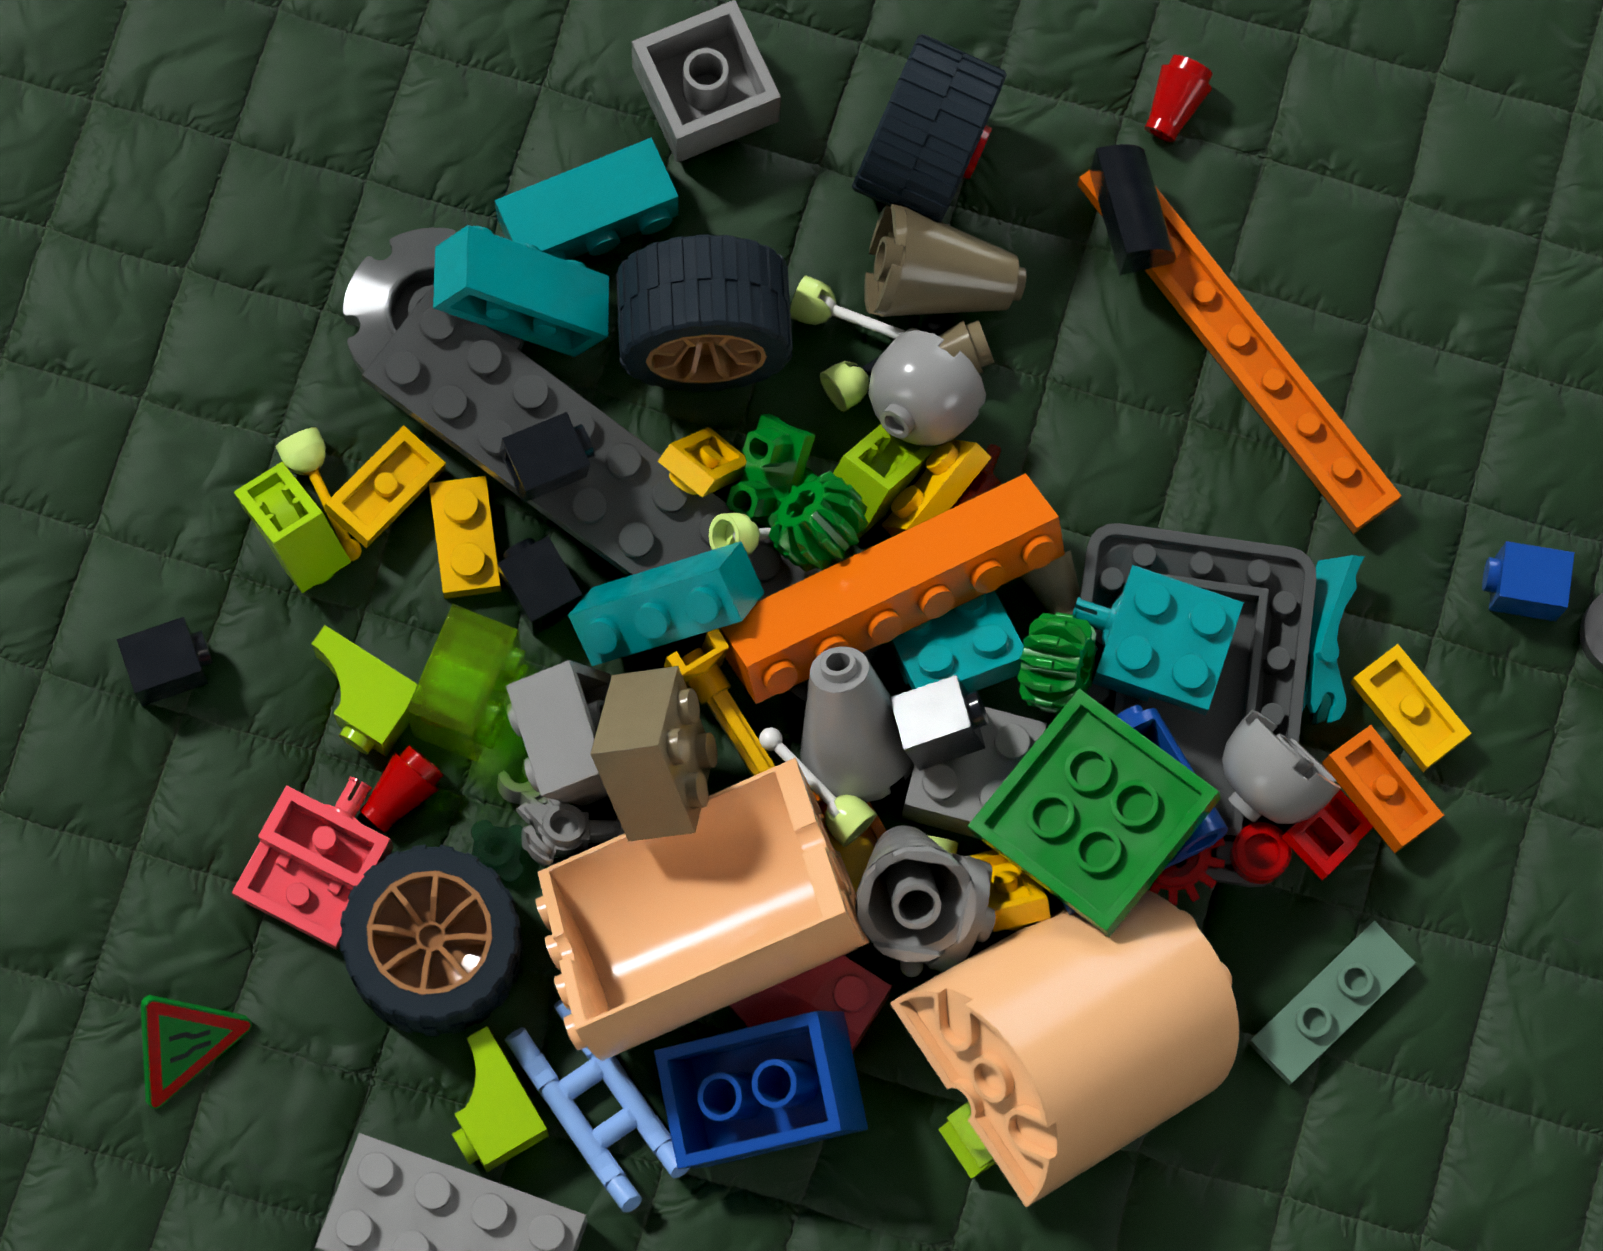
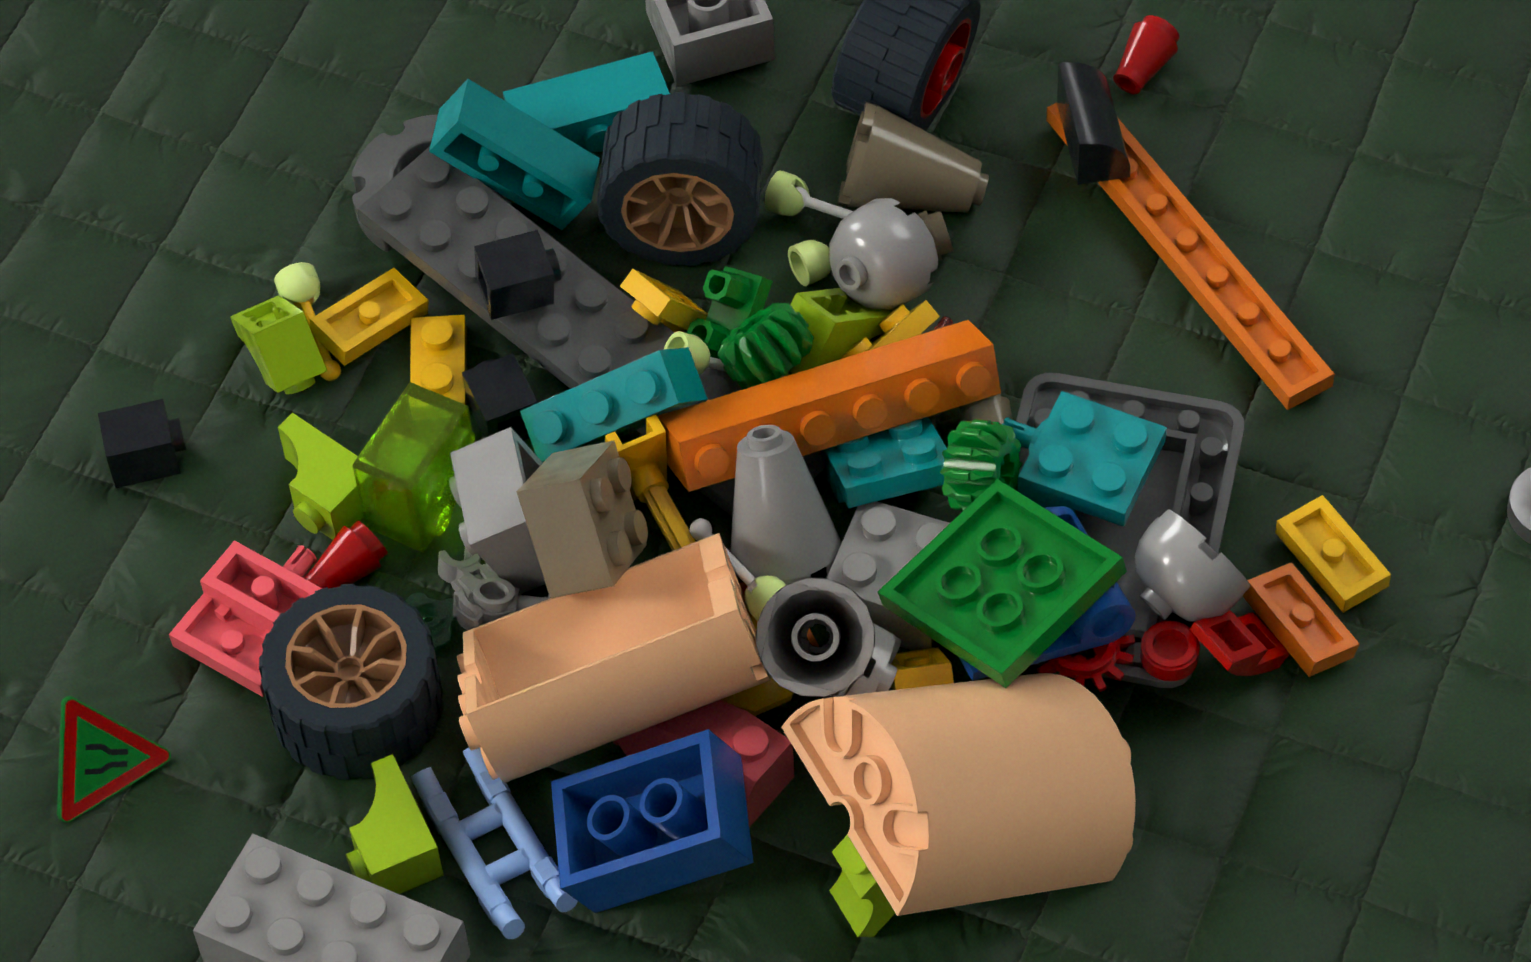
camera: 15 degrees right, 20 degrees down
brick [890,675,989,771] -> none
sand green plate [1248,920,1416,1085] -> none
teal arm [1302,555,1365,724] -> none
blue brick [1482,541,1575,622] -> none

